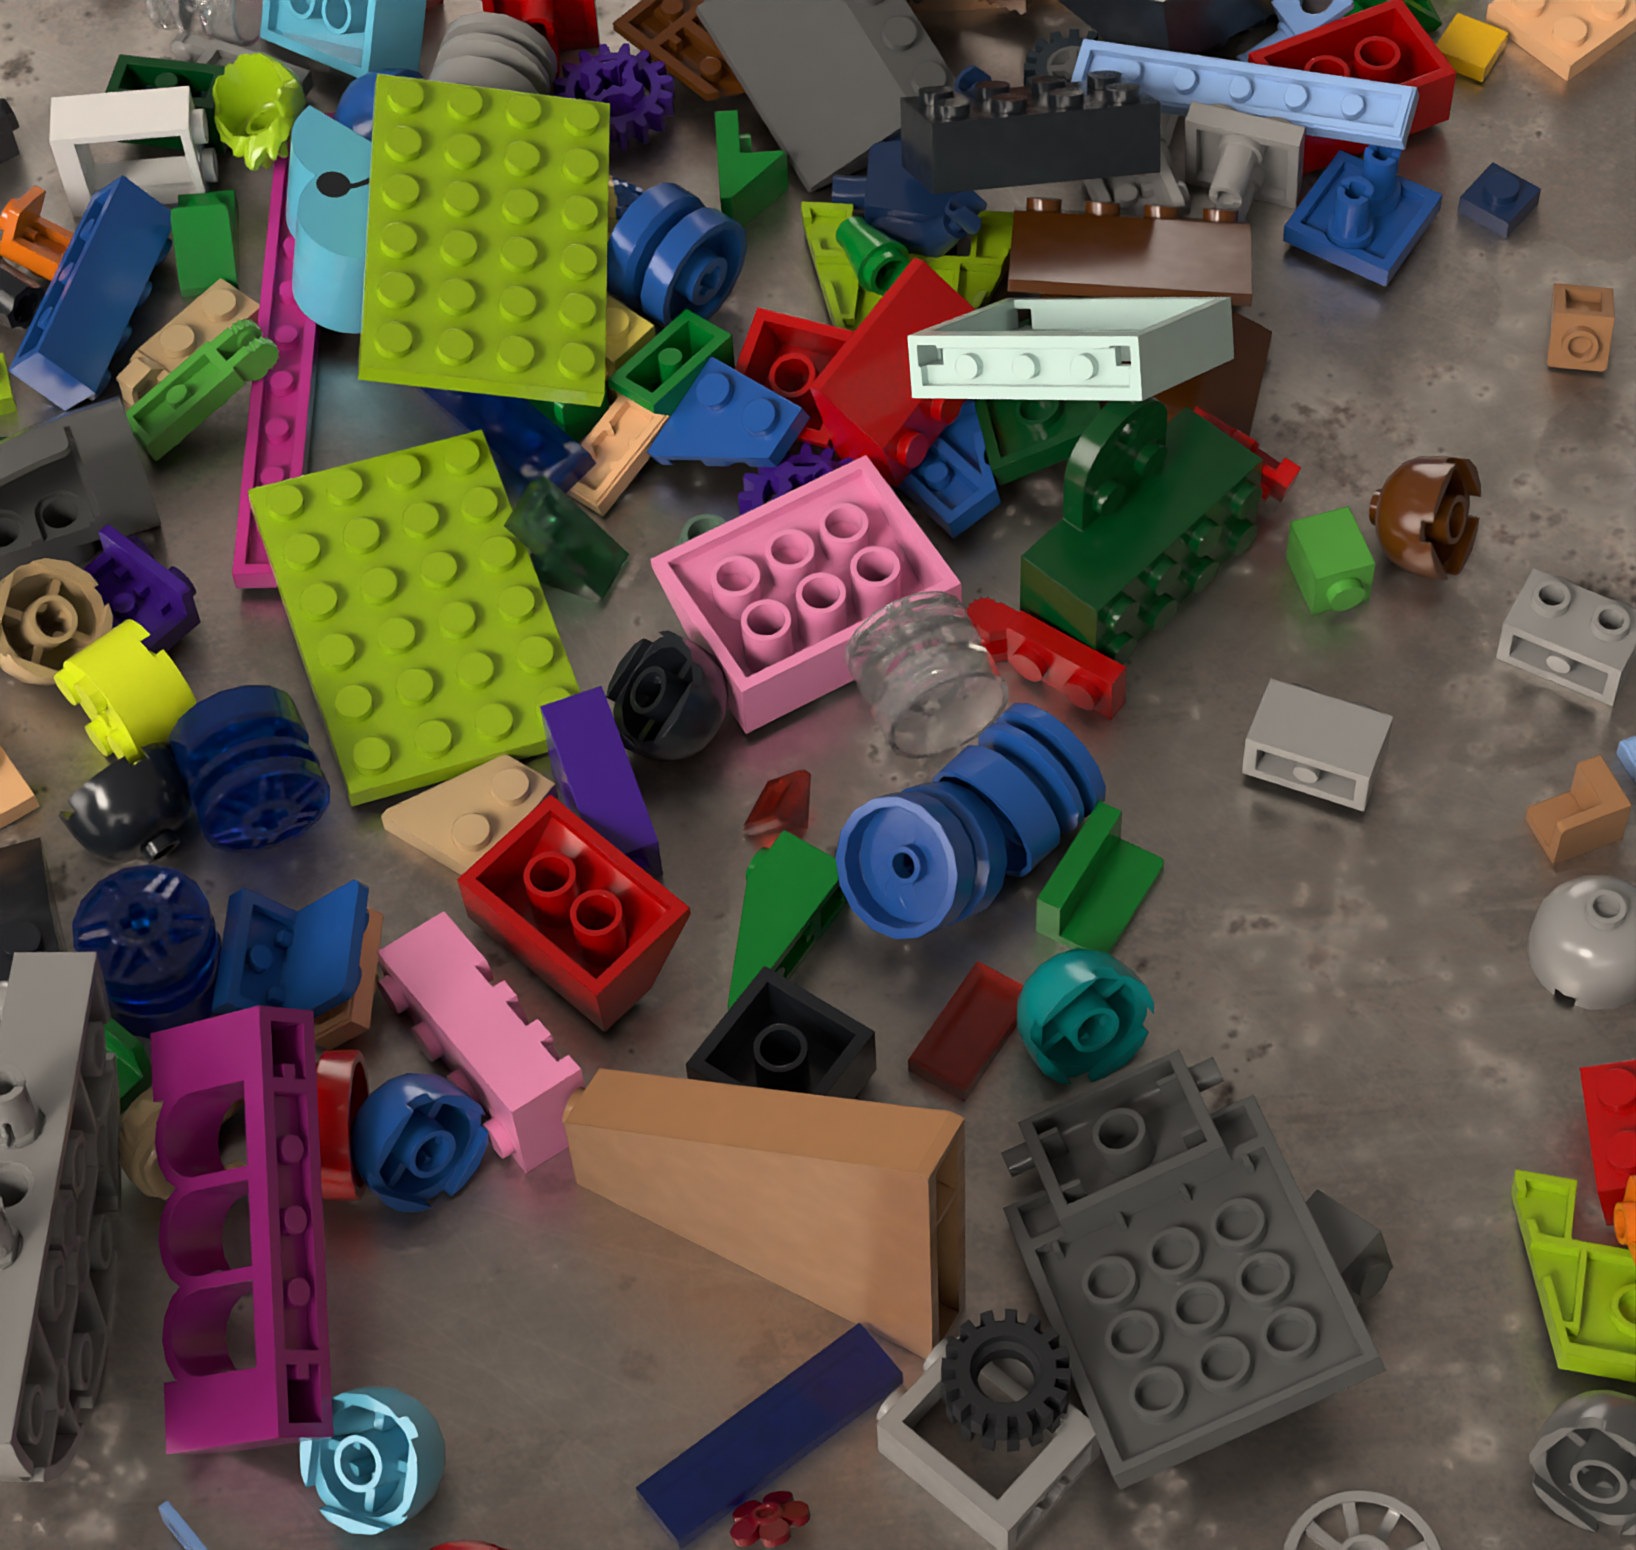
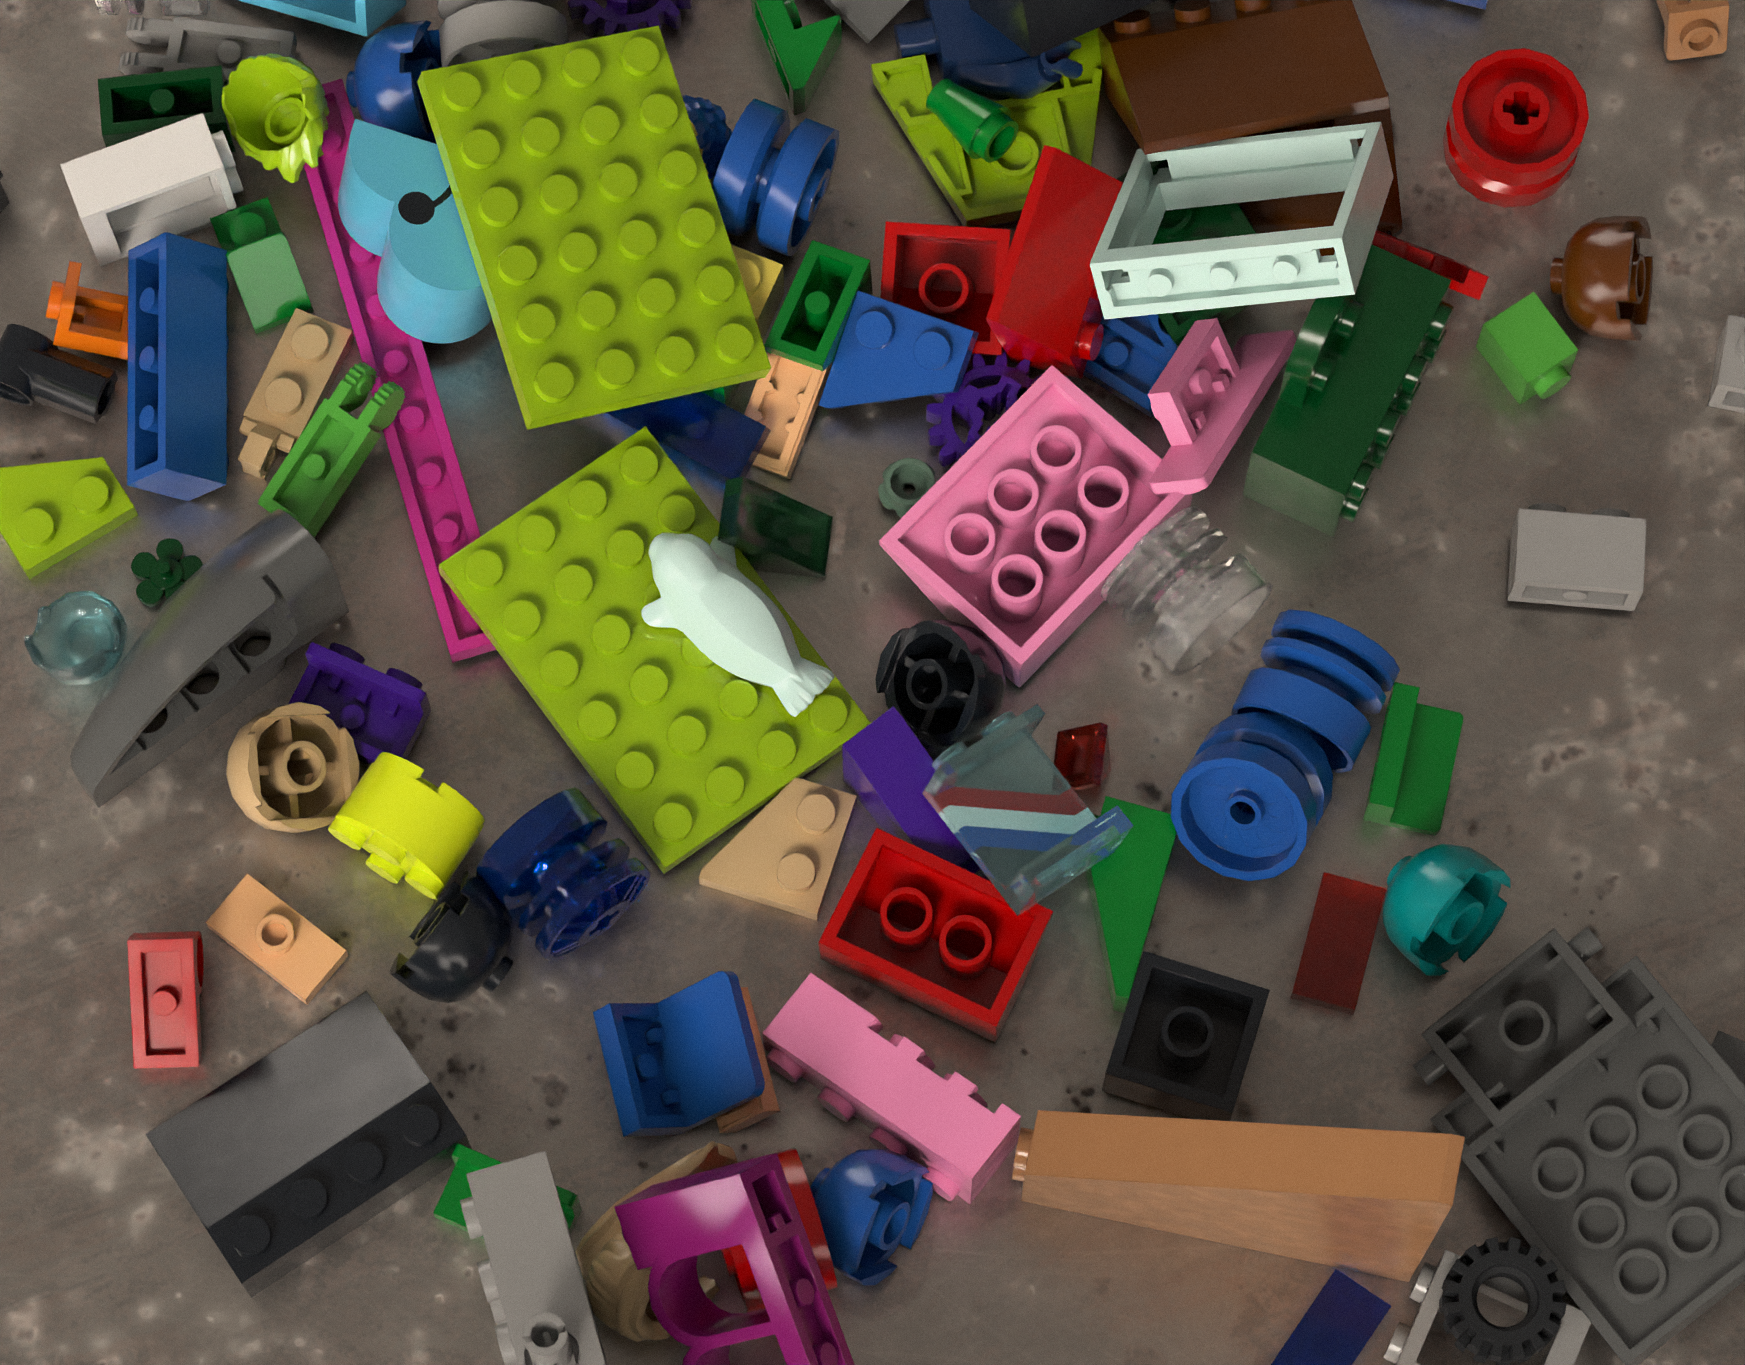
camera: 20 degrees left, 15 degrees up
clear blue wheel [72,864,222,1039] -> none
red hinge [966,597,1126,720] -> none
none -> light aqua animal [641,532,835,717]
none -> clear light blue panel [922,704,1134,916]
none -> bright pink bracket [1148,318,1297,494]
none -> red wheel [1443,48,1589,208]

